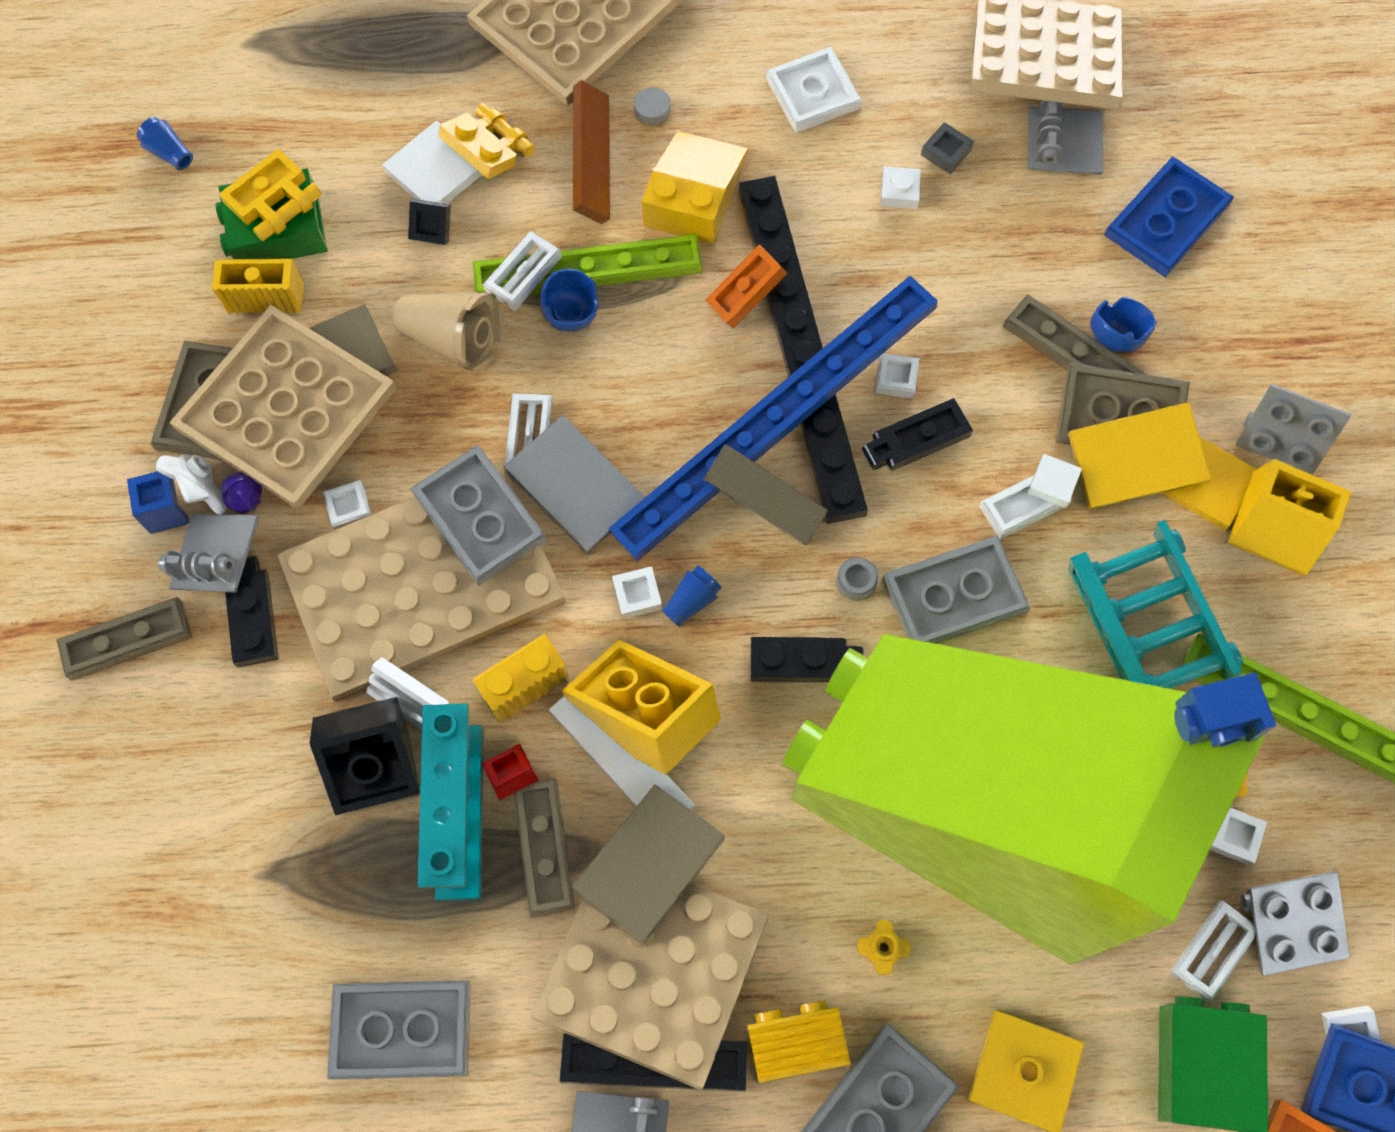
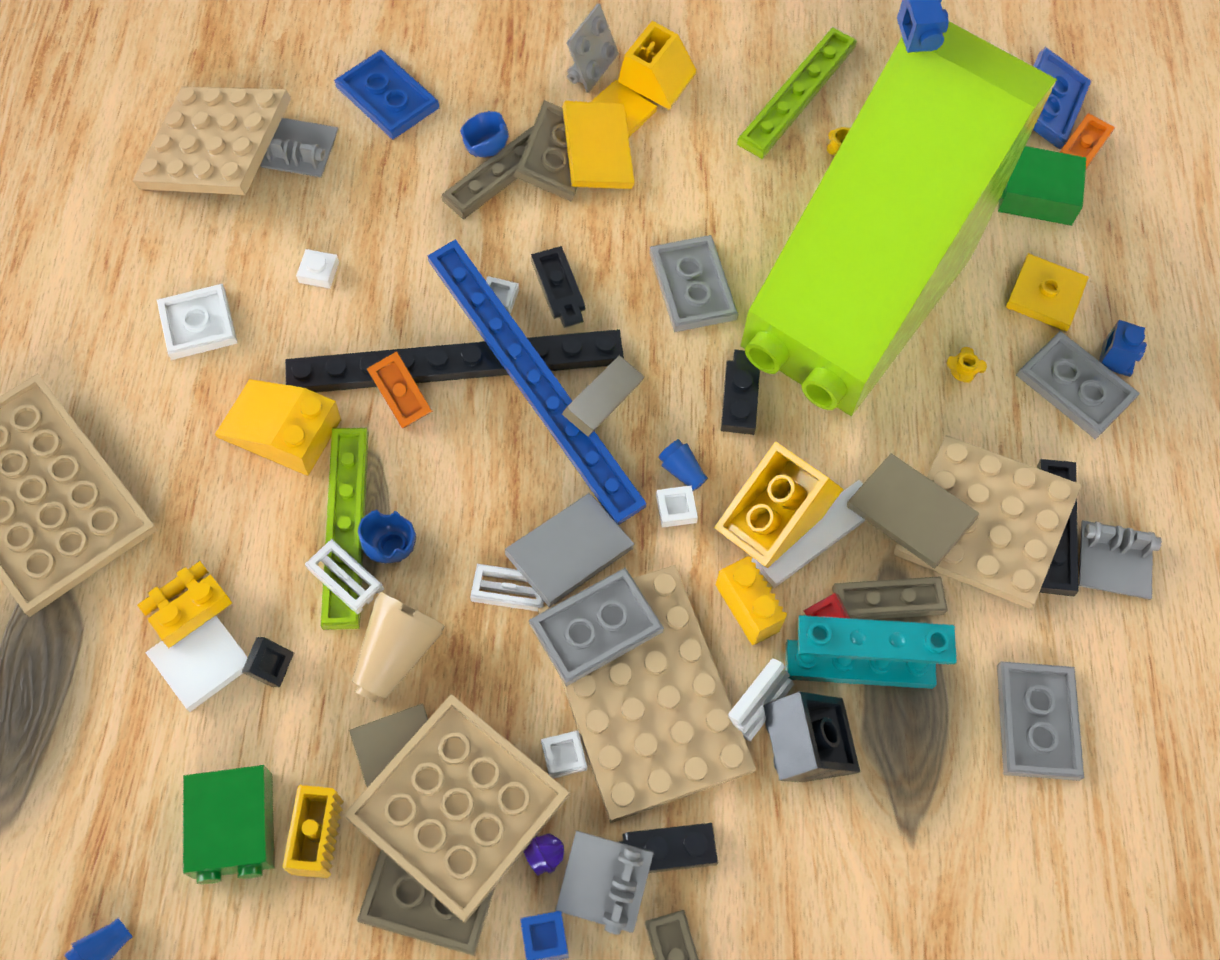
camera: 90 degrees left, 5 degrees down
white plate [156,454,227,515] -> none
yellow plate [219,148,323,241] -> none
dark orange tile [573,80,610,224] -> none
light grey tile [634,87,671,125] -> none
yellow brick [747,1000,851,1084] -> none
light grey tile [836,557,879,601] -> none
dark grey plate [921,122,974,174] -> none
white tile [979,476,1072,539] -> none
white tile [1028,454,1082,508] -> none
teal fence [1068,520,1243,689] -> none

